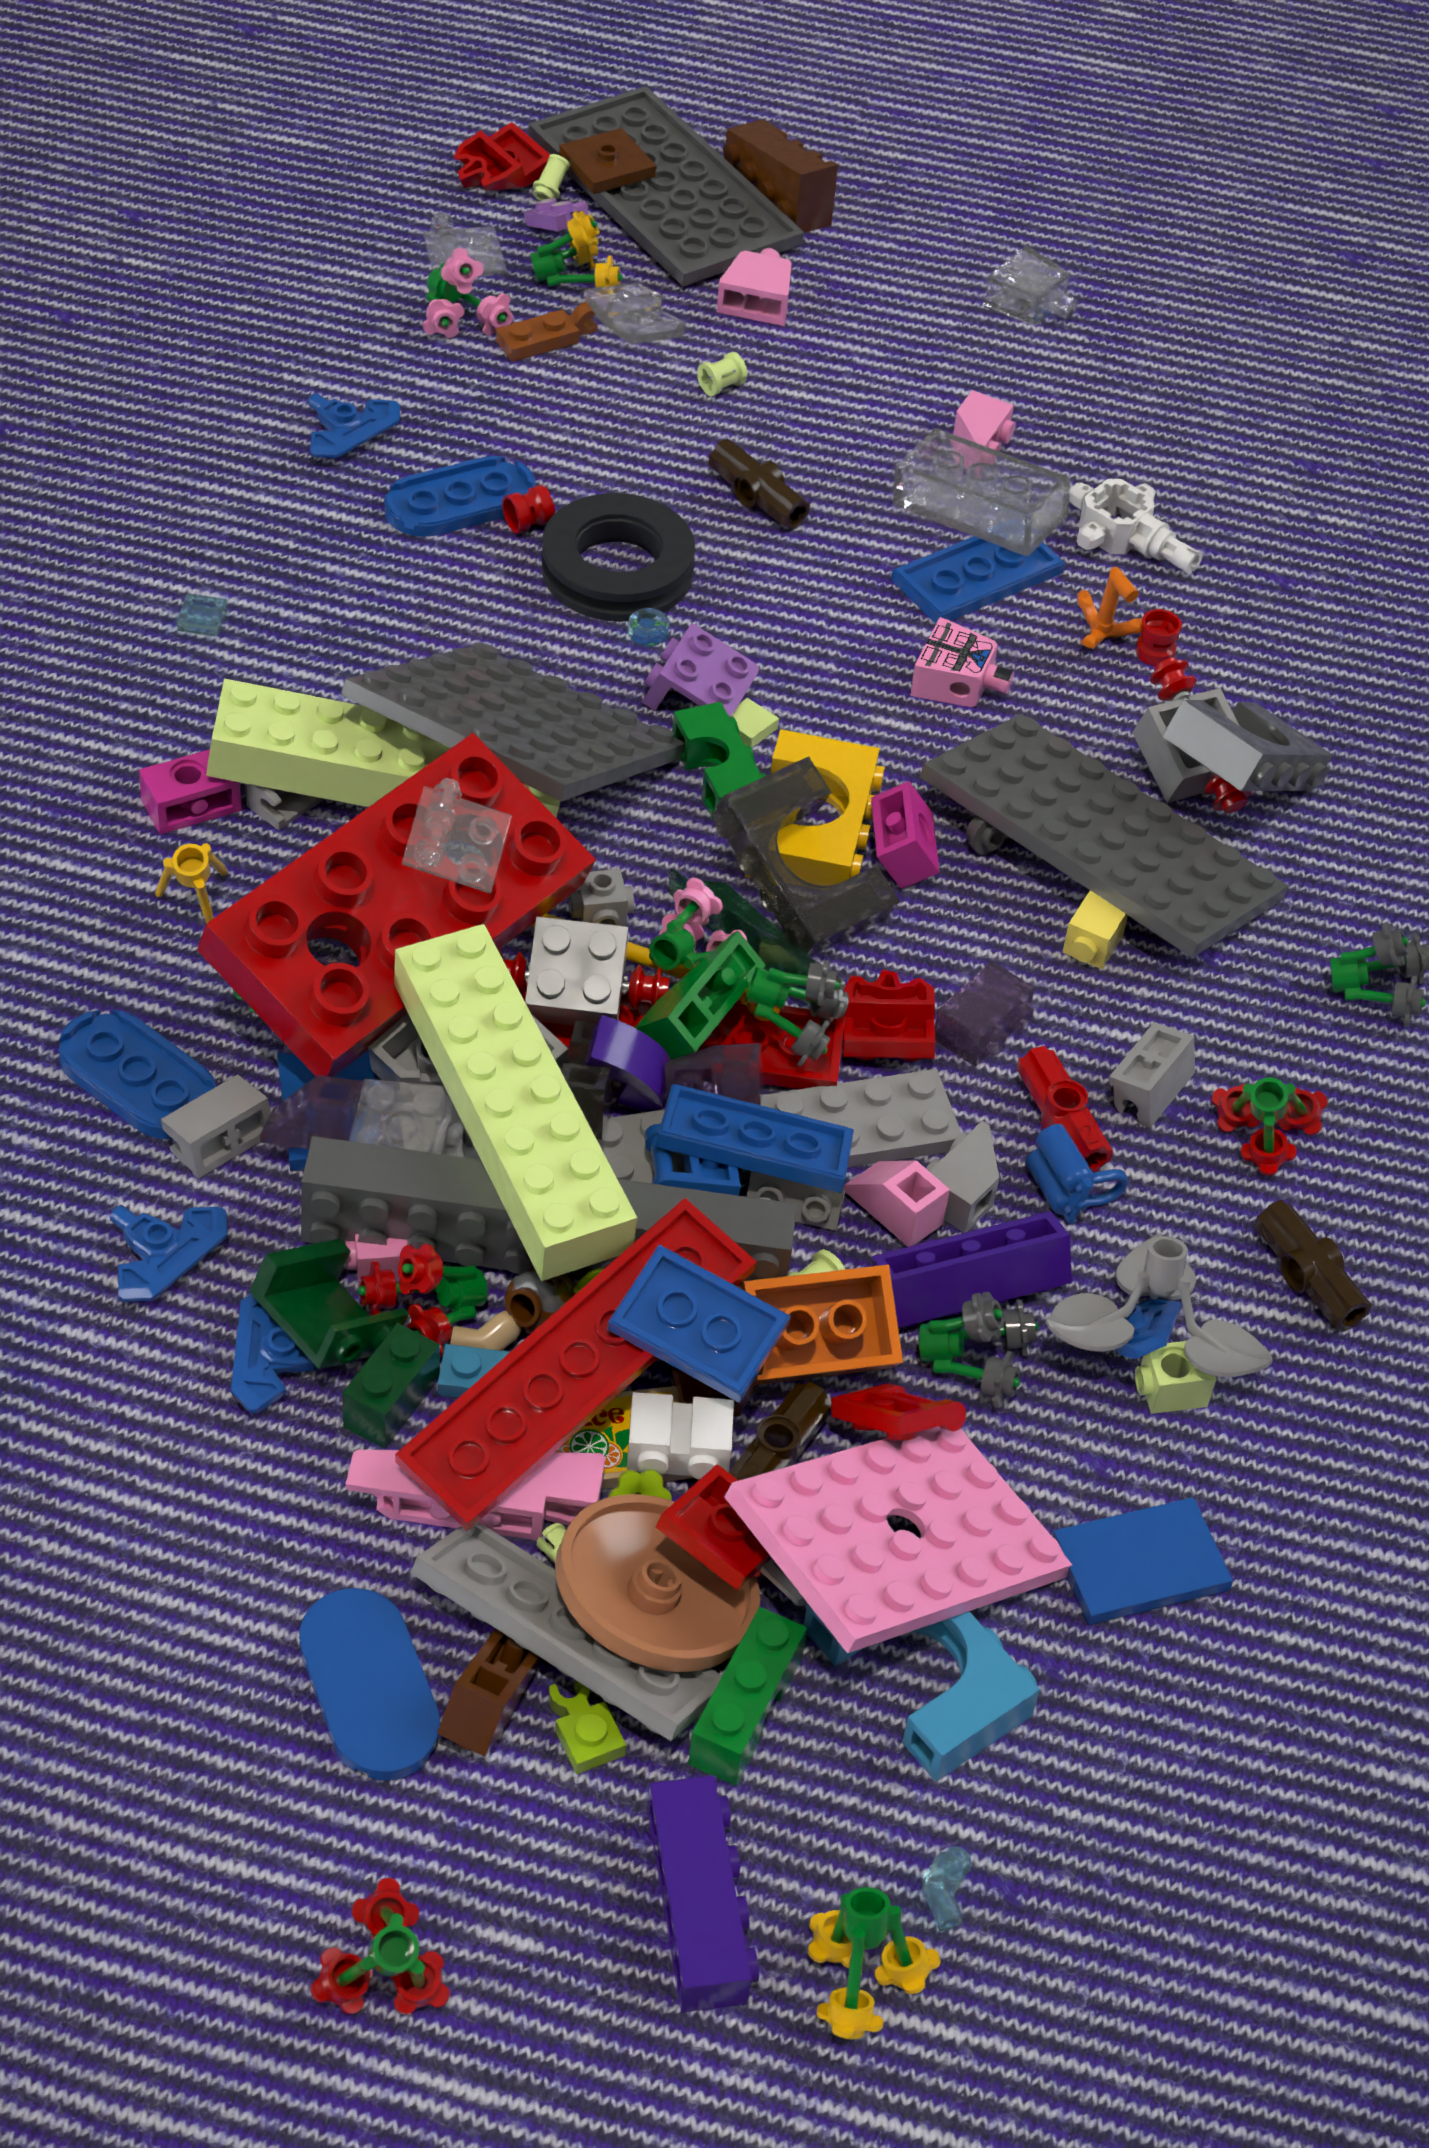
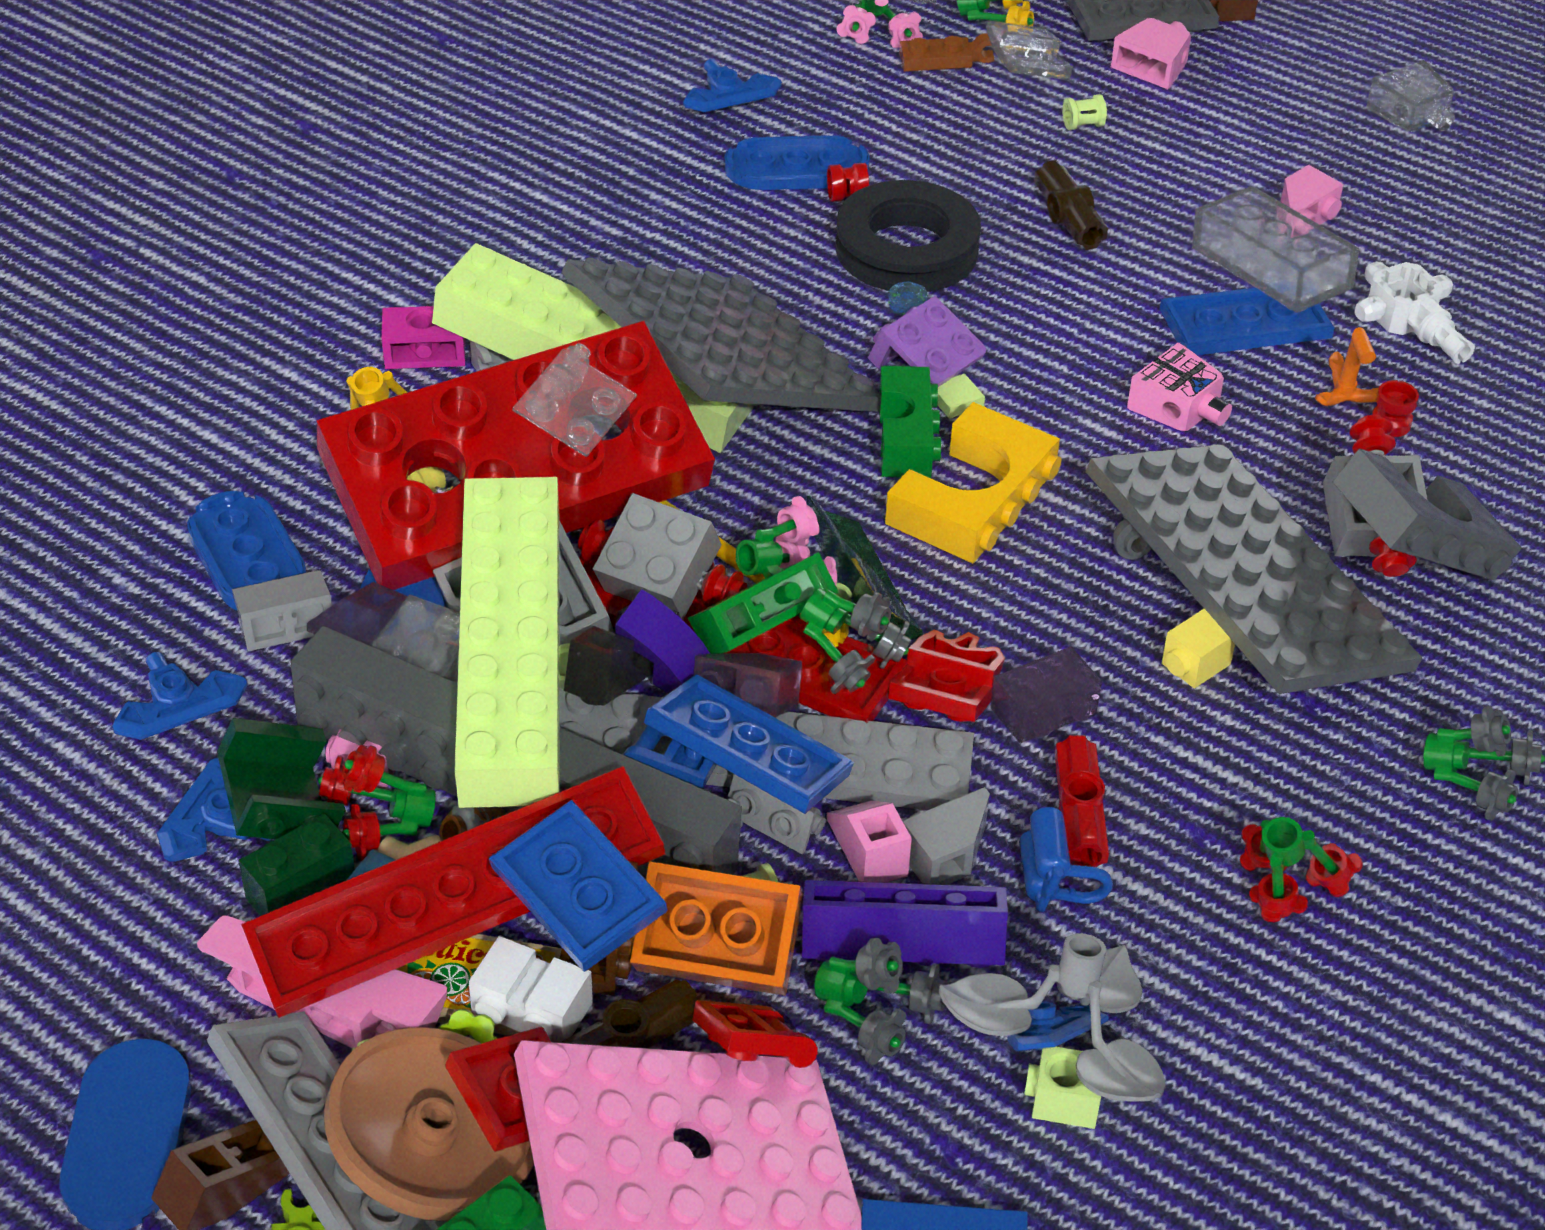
camera: 25 degrees right, 5 degrees down
clear light blue tile [177,593,228,637] -> none
light grey brick [568,869,634,927] -> none
clear smoke arch [712,756,900,960] -> none
dark pink brick [871,781,940,889] -> none
light grey hinge [1109,1022,1195,1128] -> none
dark brown piece [1254,1200,1372,1332] -> none

